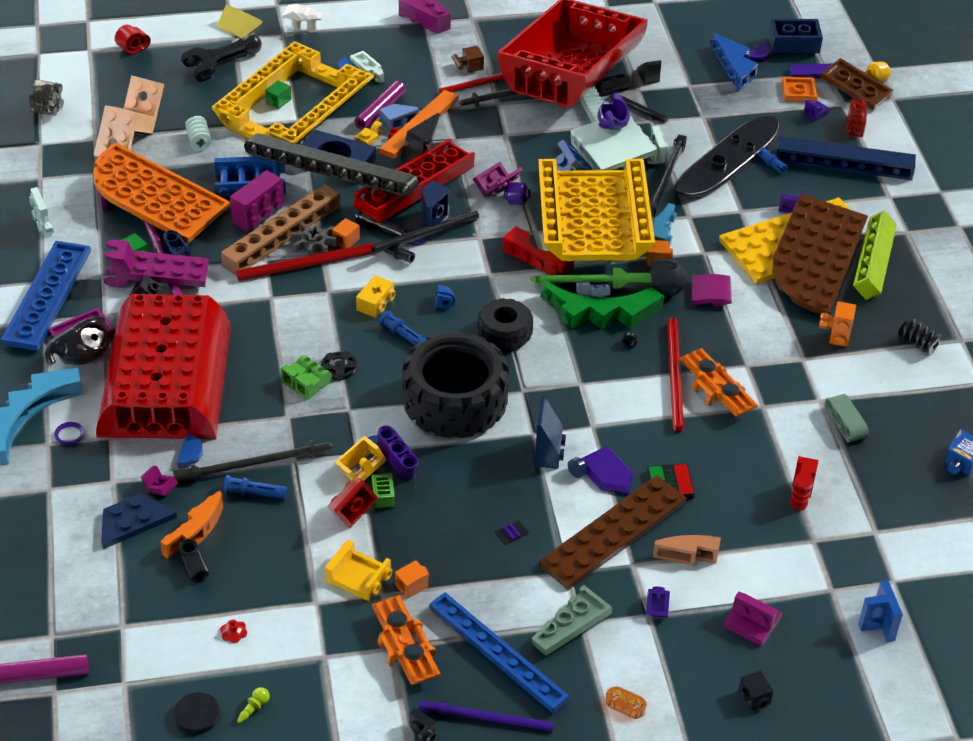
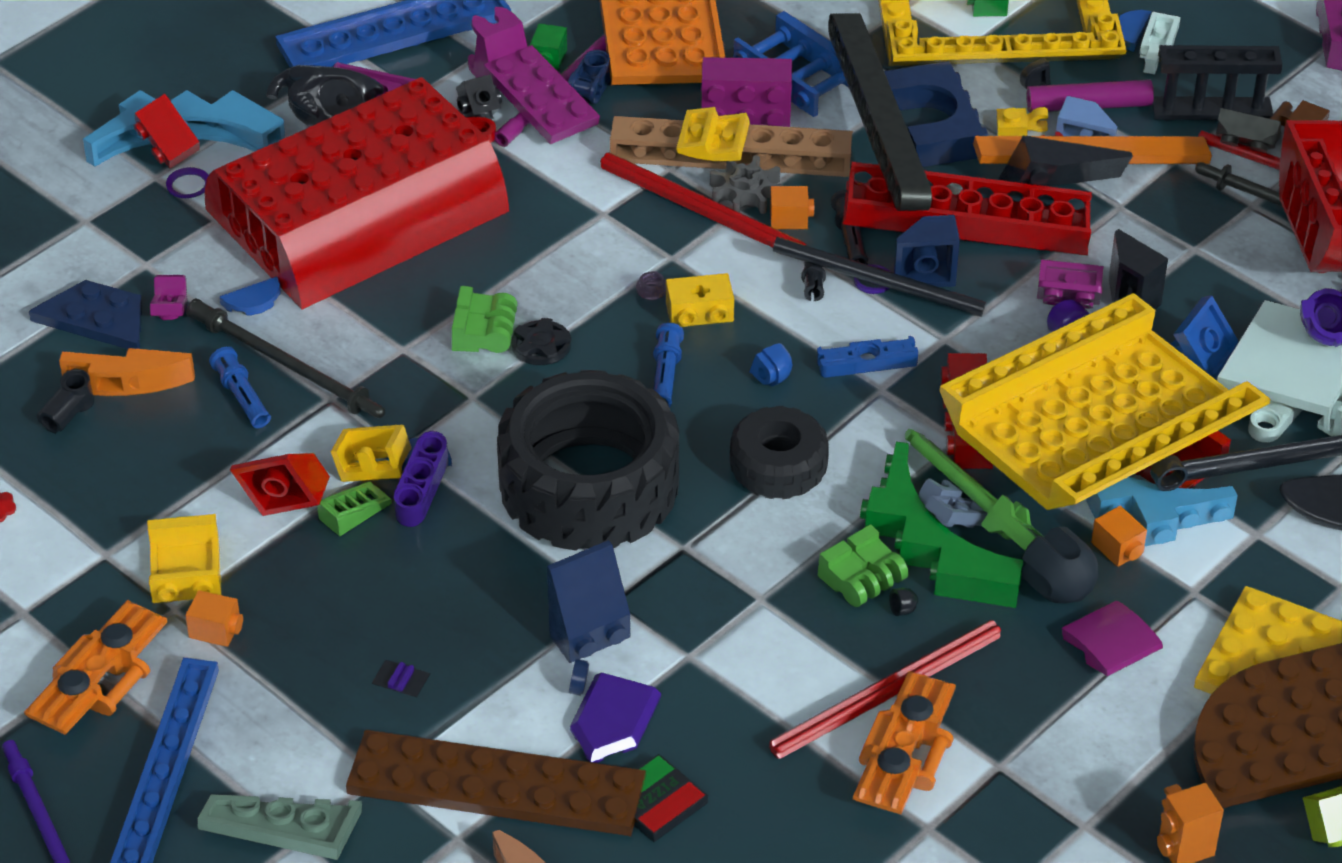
camera: 55 degrees right, 0 degrees up
none -> red brick [133,94,200,169]
none -> clear purple plate [636,271,666,300]
none -> yellow slope [676,107,750,161]
none -> blue piece [817,336,919,378]
none -> bright green legs [817,524,908,607]
none -> black tile [1020,58,1051,89]
none -> black slope [1108,229,1168,309]
none -> black fence [1152,45,1283,120]
none -> pearl dark grey slope [1216,108,1282,152]

